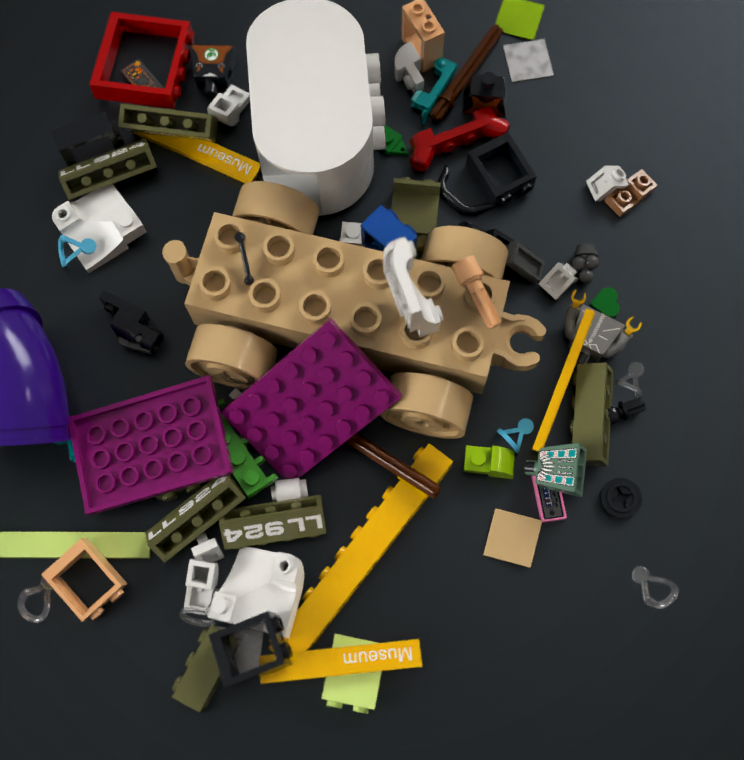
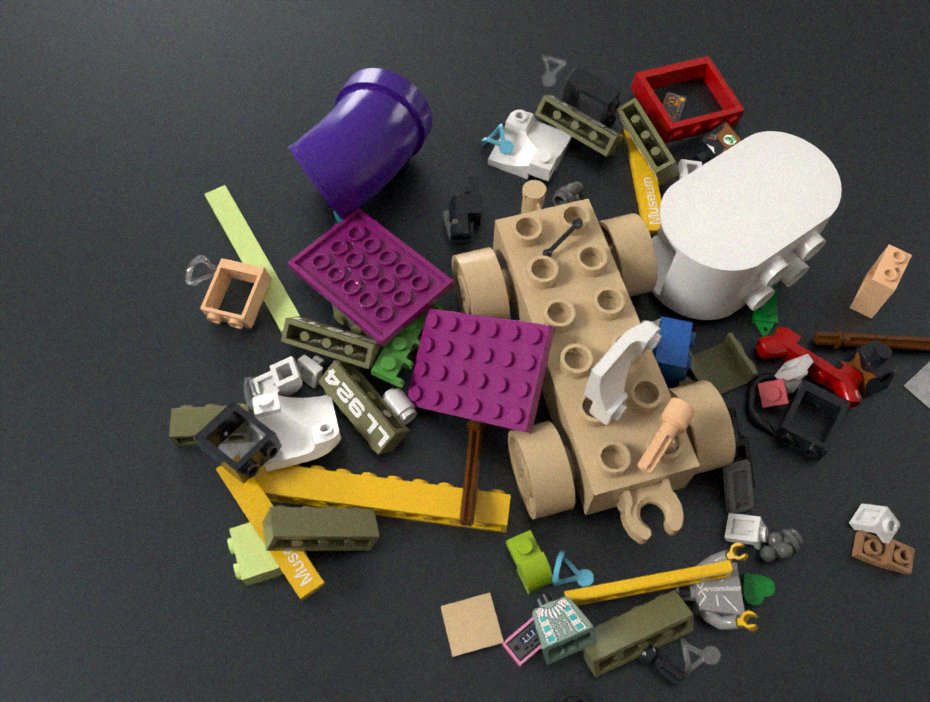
camera: 55 degrees right, 10 degrees down
white brick [395,42,424,93] -> none
teal piece [411,58,458,125] -> none
none -> olive brick [263,505,380,551]
none -> clear piece [542,54,568,86]
none -> dark grey piece [553,181,584,206]
none -> coral plate [758,379,789,408]
none -> white bracket [774,354,814,394]

